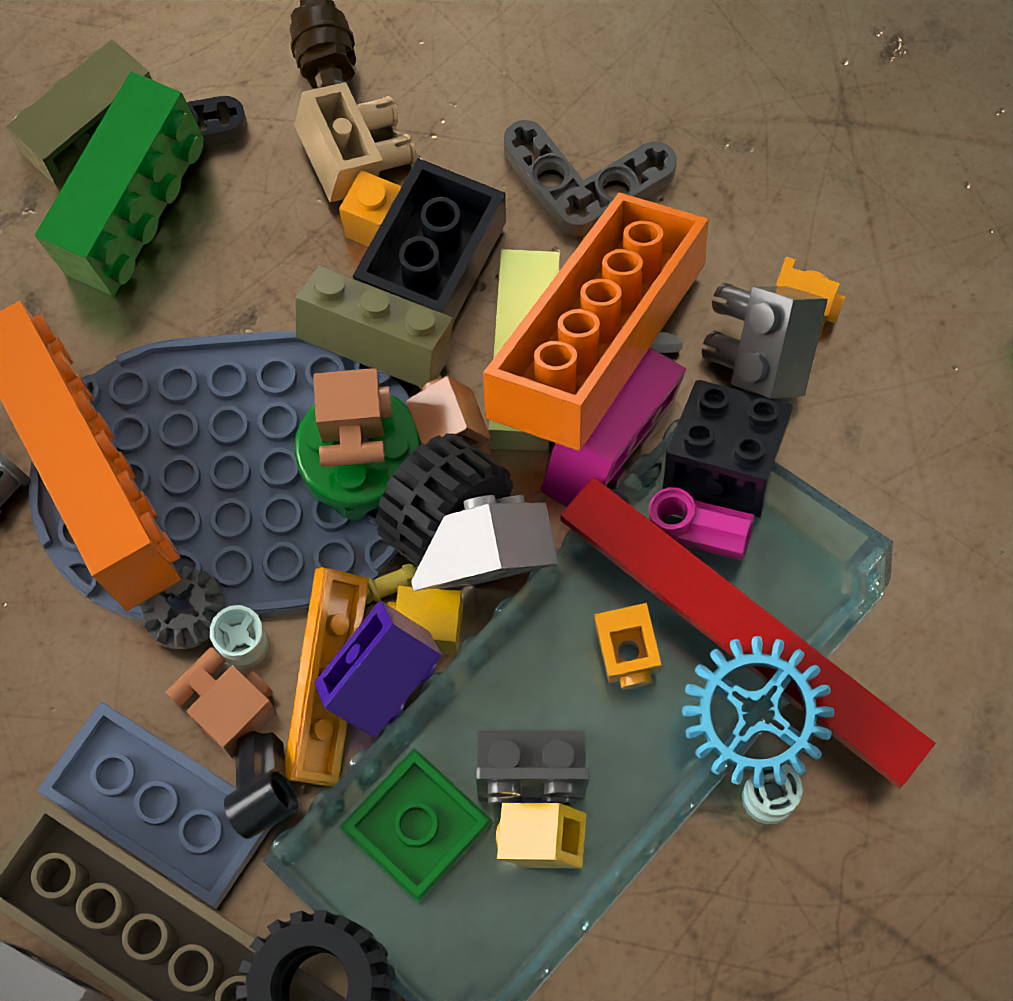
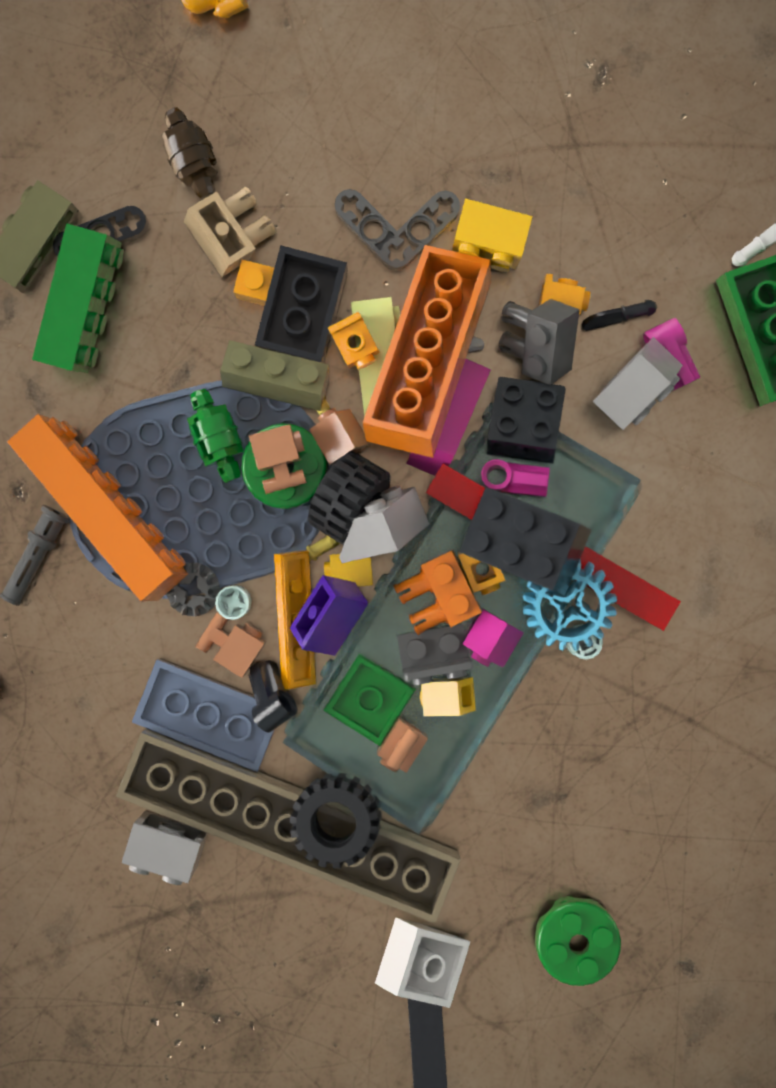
camera: 10 degrees left, 20 degrees up
none -> green piece [187,389,244,483]
none -> light orange brick [328,311,380,370]
none -> nougat brick [377,717,428,773]
none -> orange brick [394,549,482,635]
none -> yellow brick [452,198,533,272]
none -> black brick [459,487,592,595]
none -> dark pink brick [463,609,524,667]
none -> black piece [581,299,657,331]
none -> light grey brick [593,337,683,430]
none -> dark pink piece [643,318,701,391]

